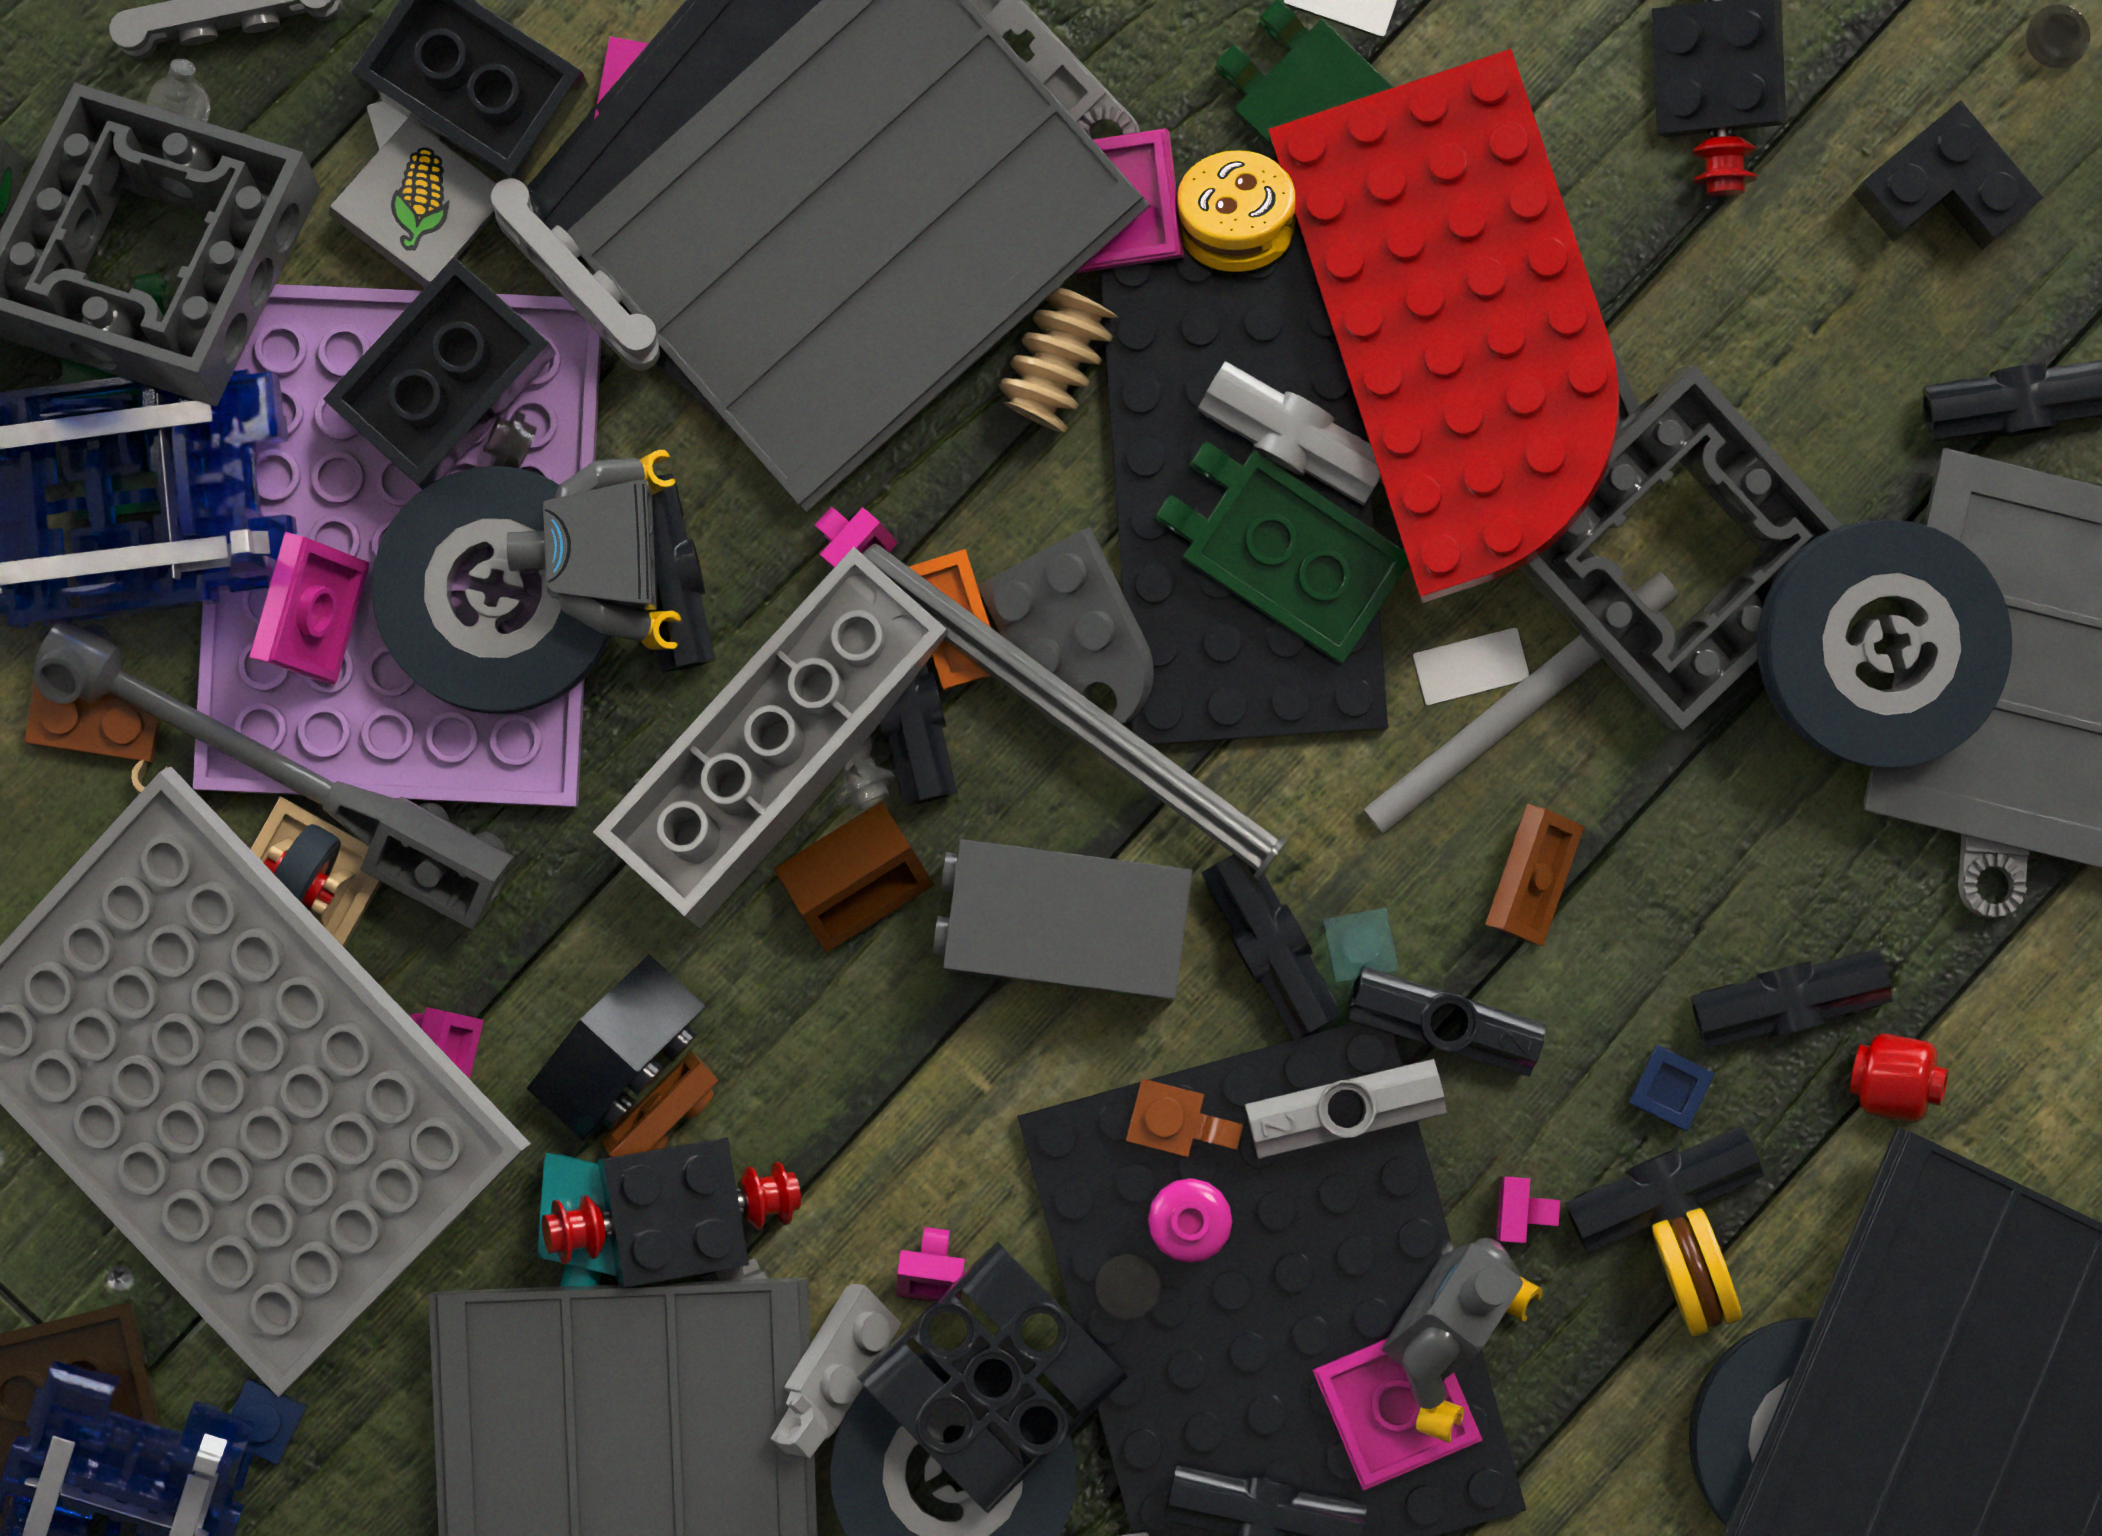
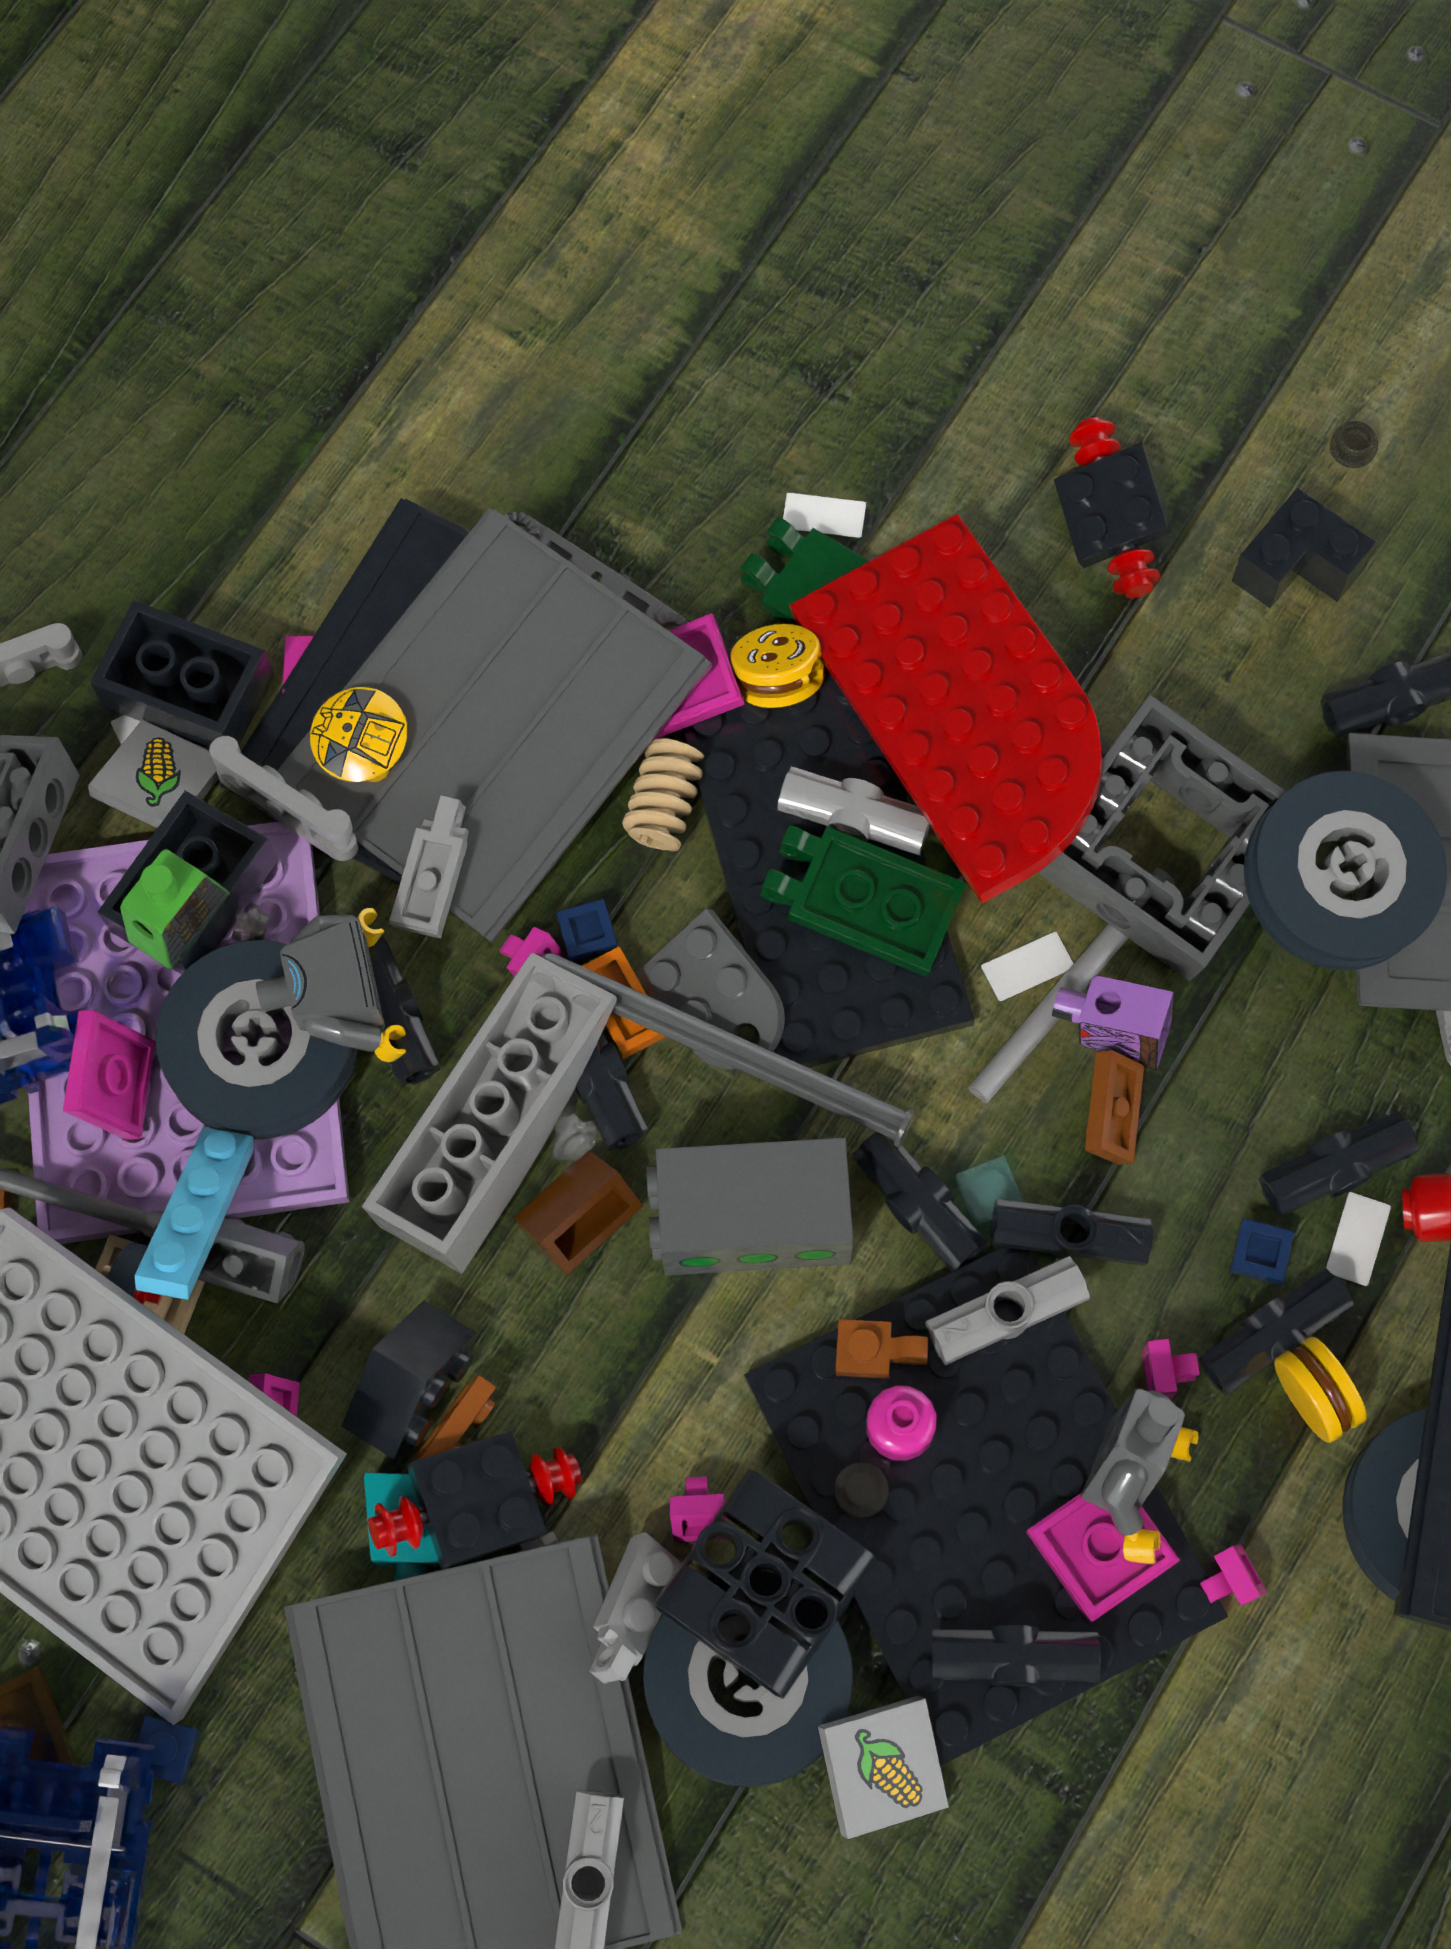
camera: 10 degrees left, 15 degrees down
none -> bright green torso [120,849,230,970]
none -> medium azure plate [135,1127,254,1300]
none -> yellow dish [310,687,408,783]
none -> light grey hinge [389,796,469,939]
none -> dark blue plate [556,899,617,963]
none -> medium lavender torso [1052,976,1173,1071]
none -> dark pink tile [1200,1544,1268,1606]
none -> white sticker [1326,1192,1391,1286]

